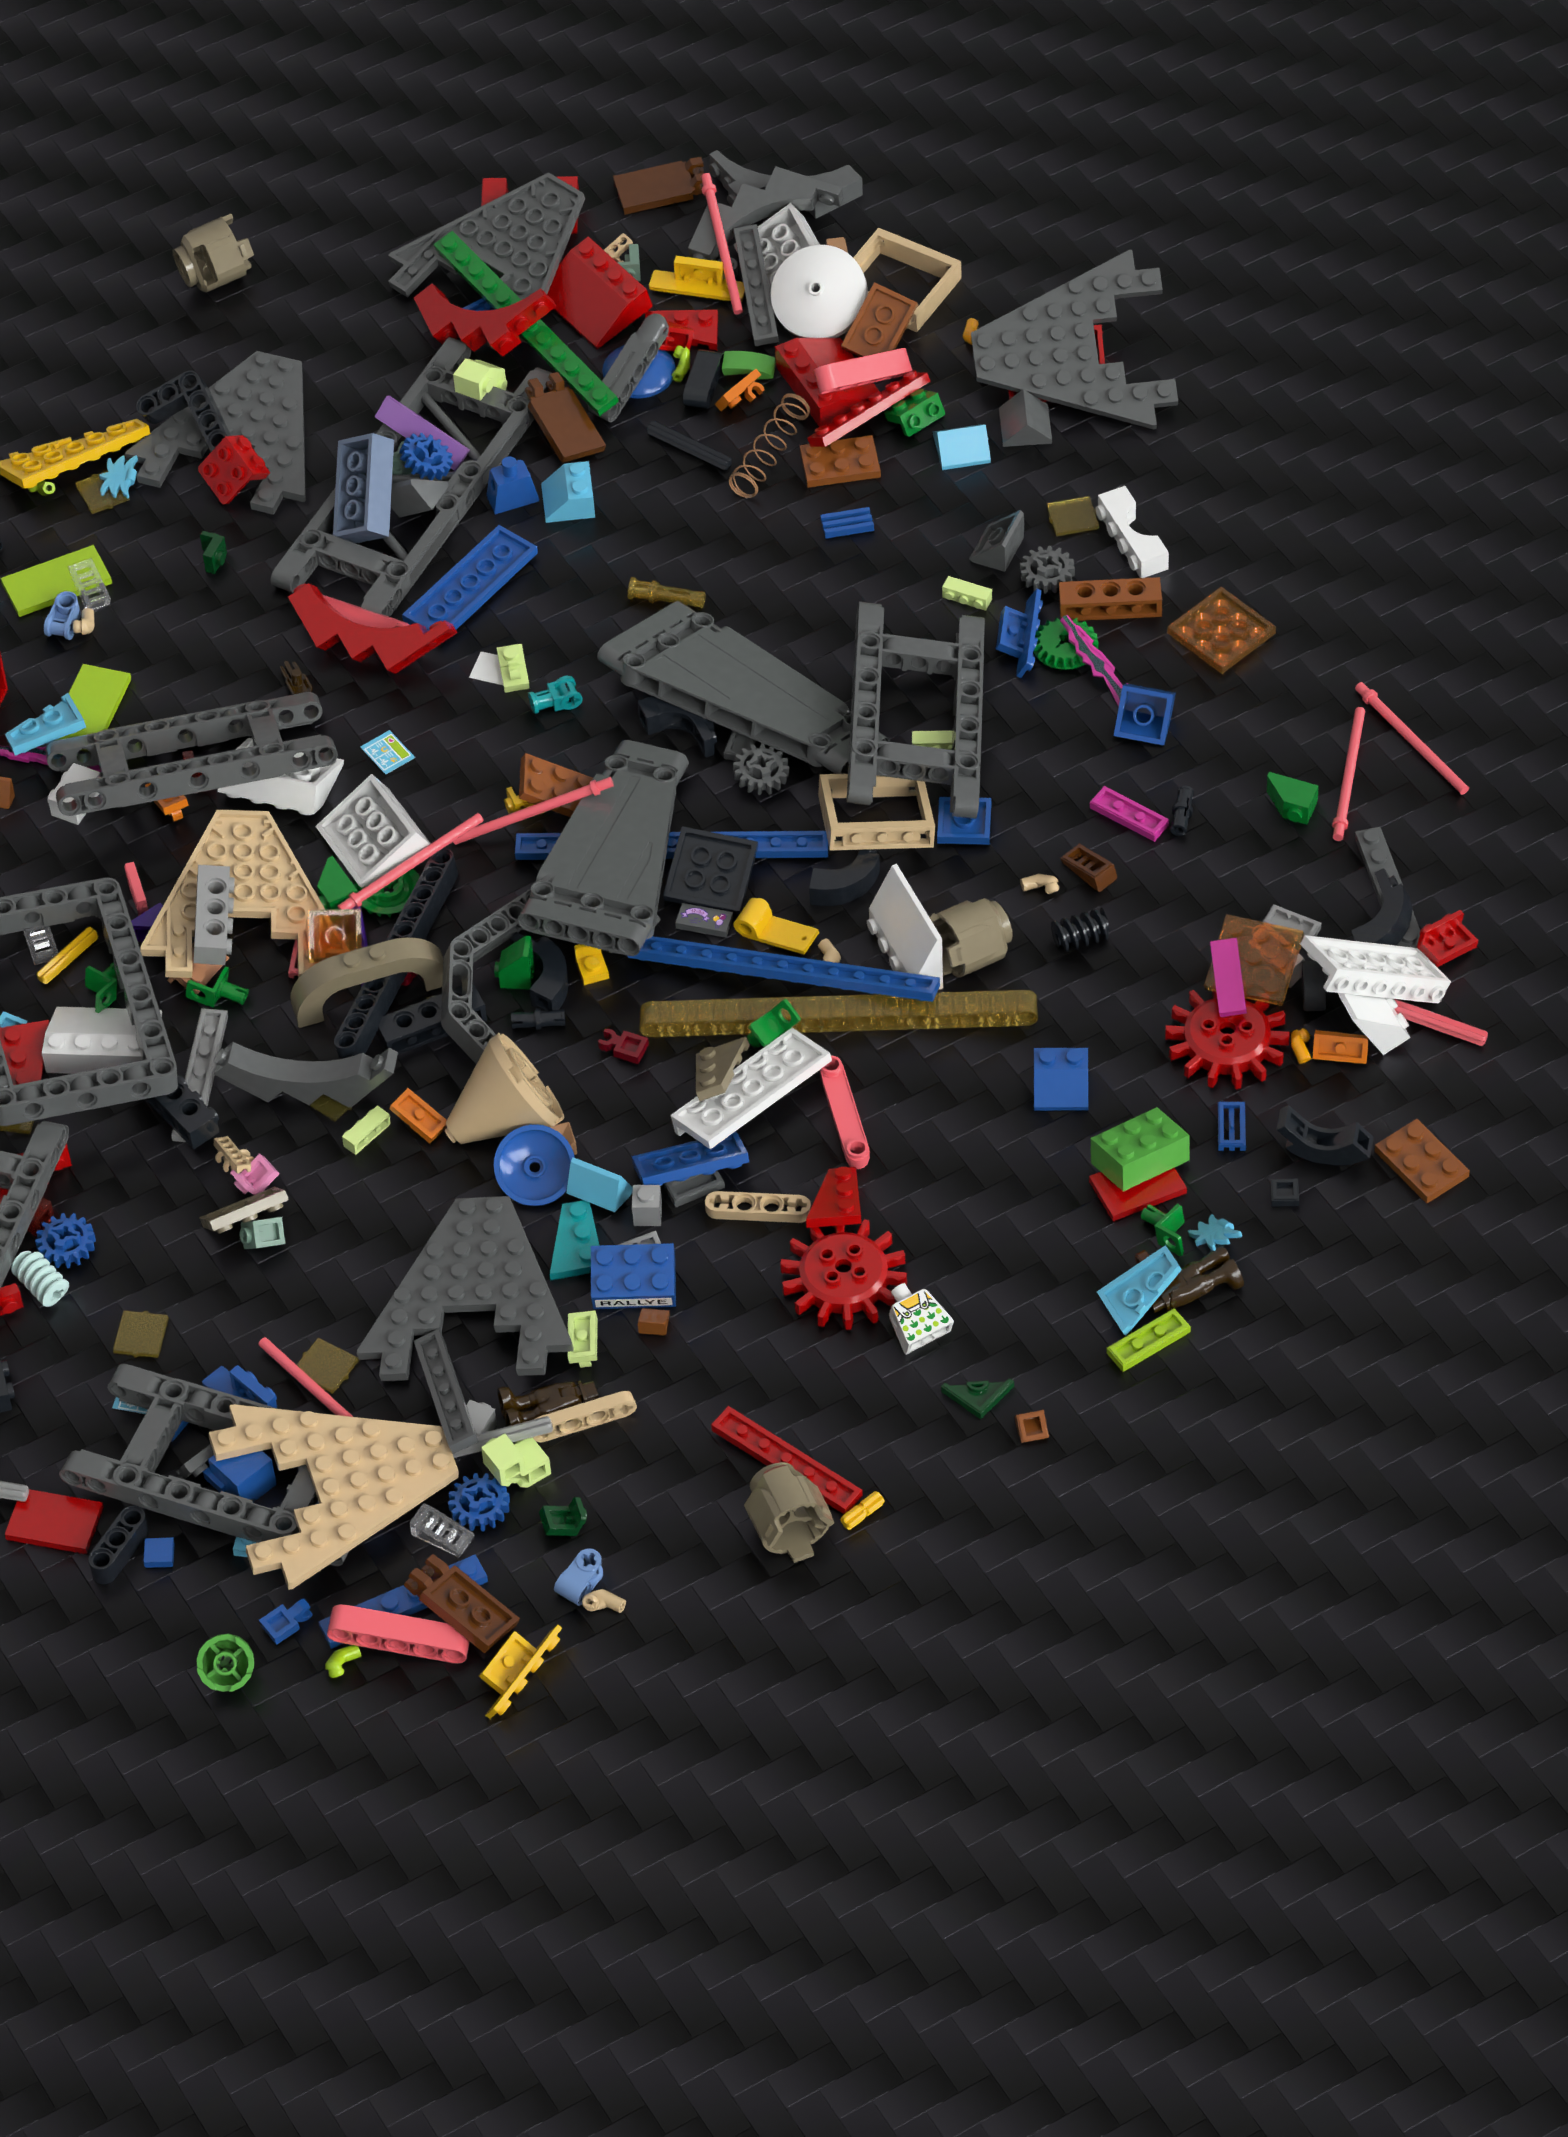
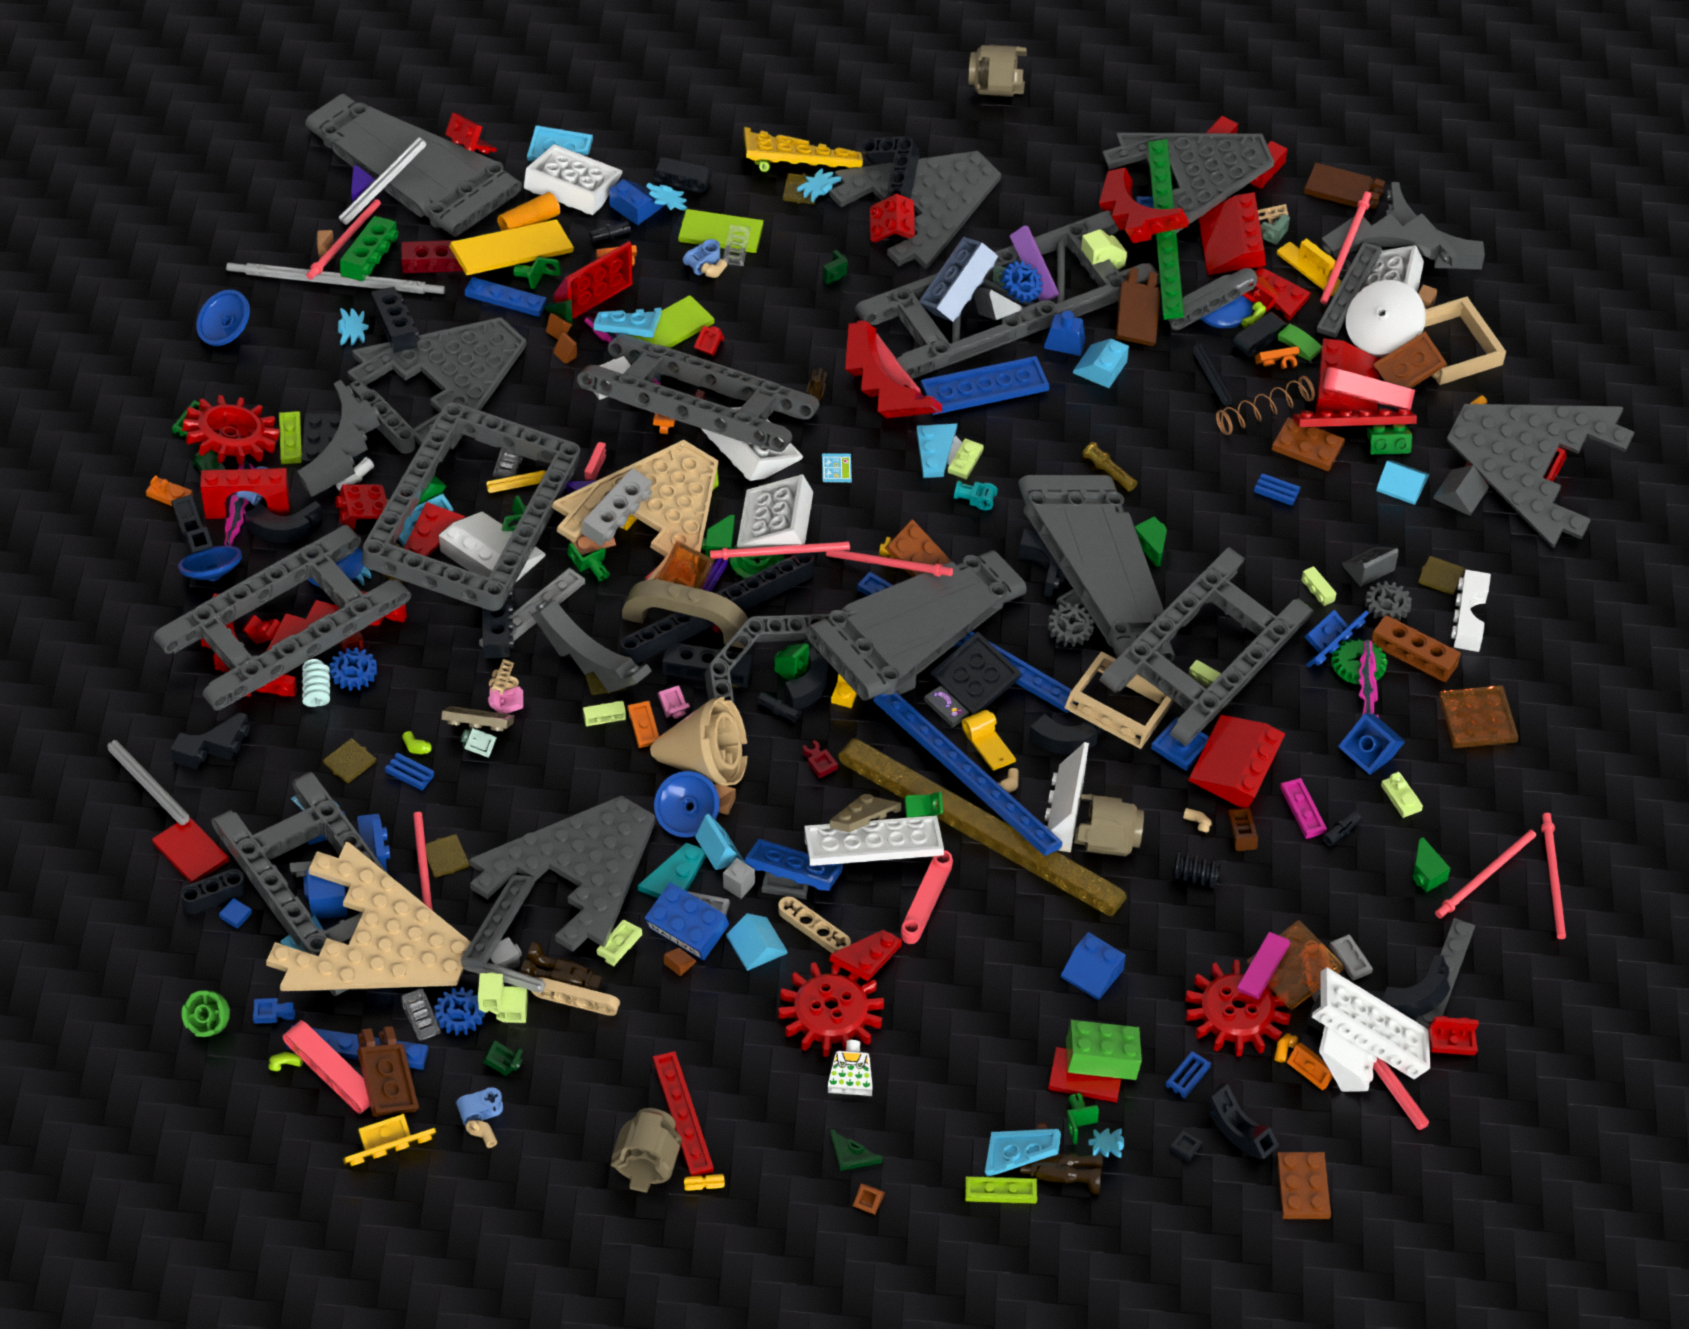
camera: 30 degrees right, 0 degrees up
none -> blue tile [385,753,434,790]
none -> lime arm [402,731,431,754]
none -> bright pink bracket [658,685,690,719]
none -> red bracket [694,326,725,356]
none -> medium azure slope [726,913,787,971]
none -> medium azure wing [916,424,957,478]
none -> green slope [1134,516,1167,567]
none -> red slope [1188,715,1285,809]
none -> yellowish green plate [1381,772,1423,818]

